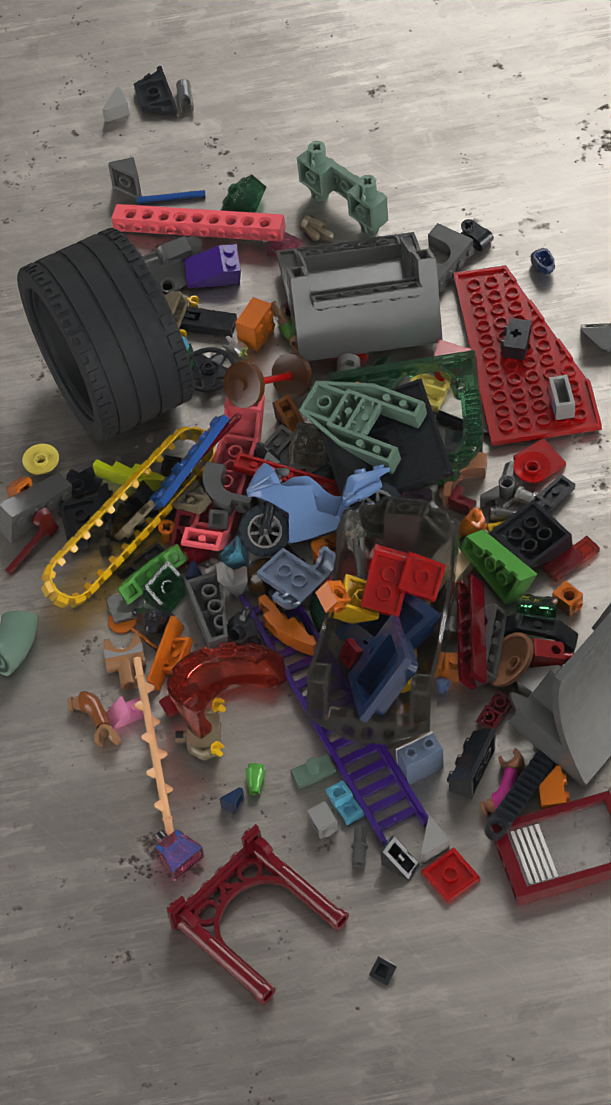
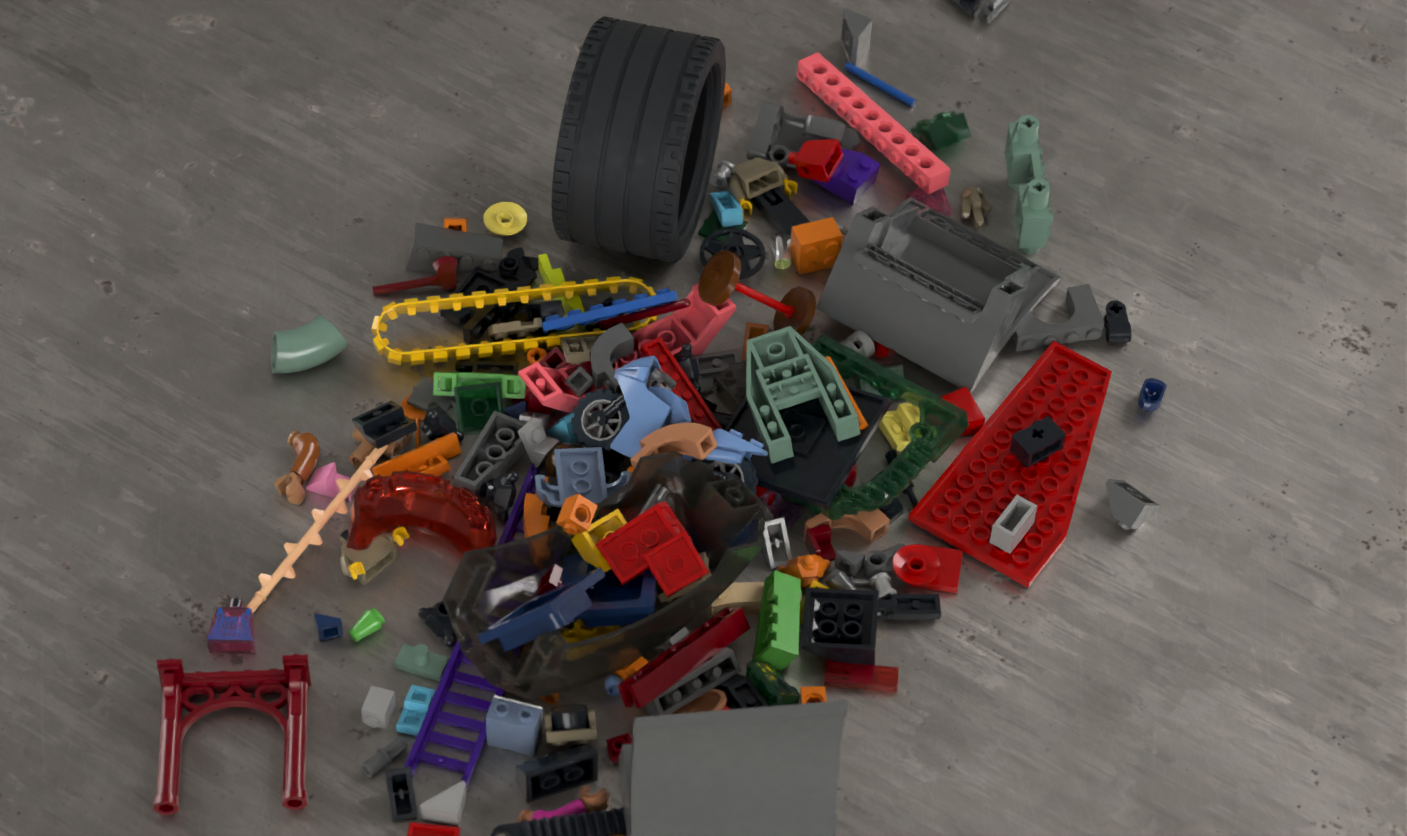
camera: 35 degrees right, 5 degrees down
none -> black slope [352,400,418,449]
none -> black rock [418,600,472,647]
none -> piece [544,704,597,746]
none -> nougat arch [630,423,718,480]
none -> red torso [788,139,844,182]

